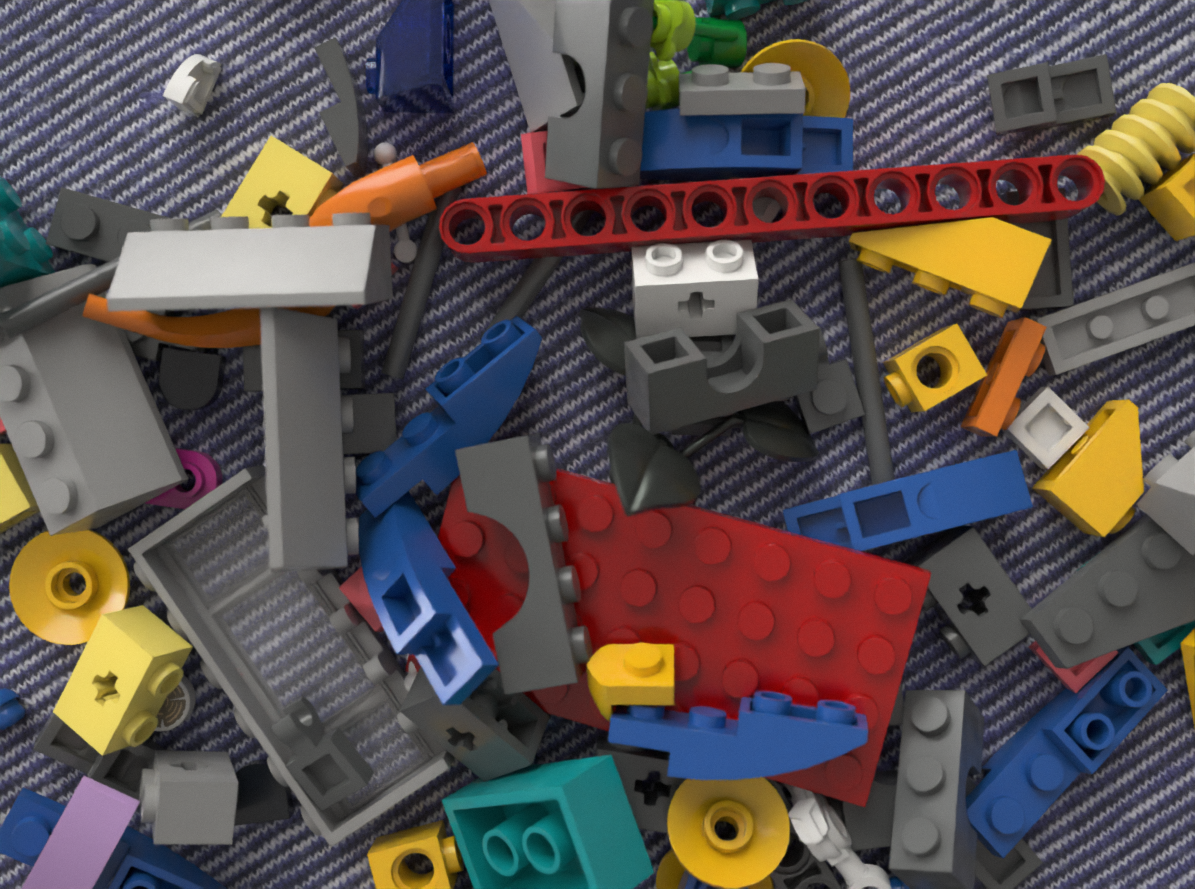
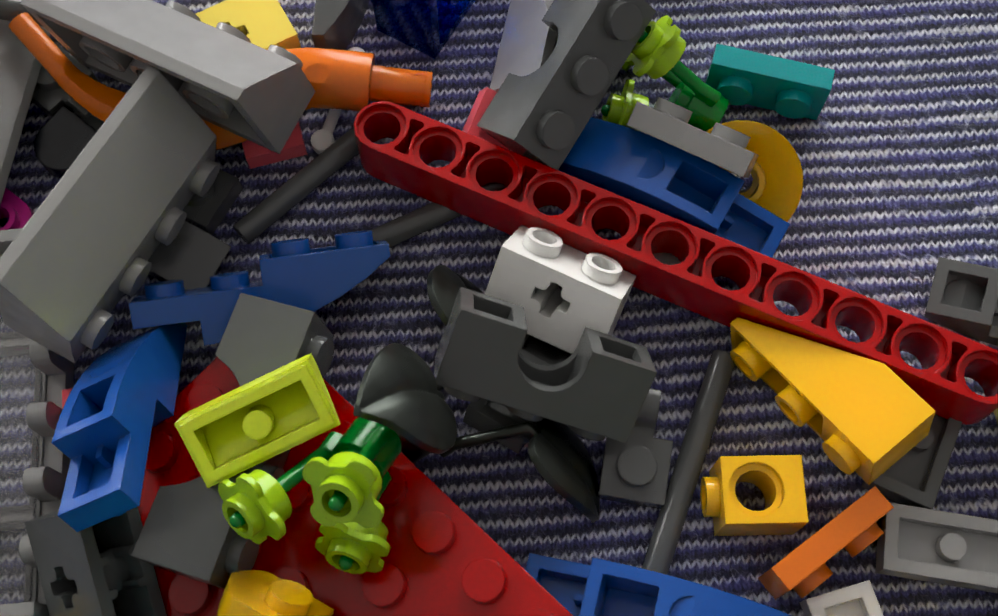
camera: 30 degrees right, 20 degrees down
none -> neon yellow slope [174,353,341,488]
none -> lime plant [218,417,402,574]

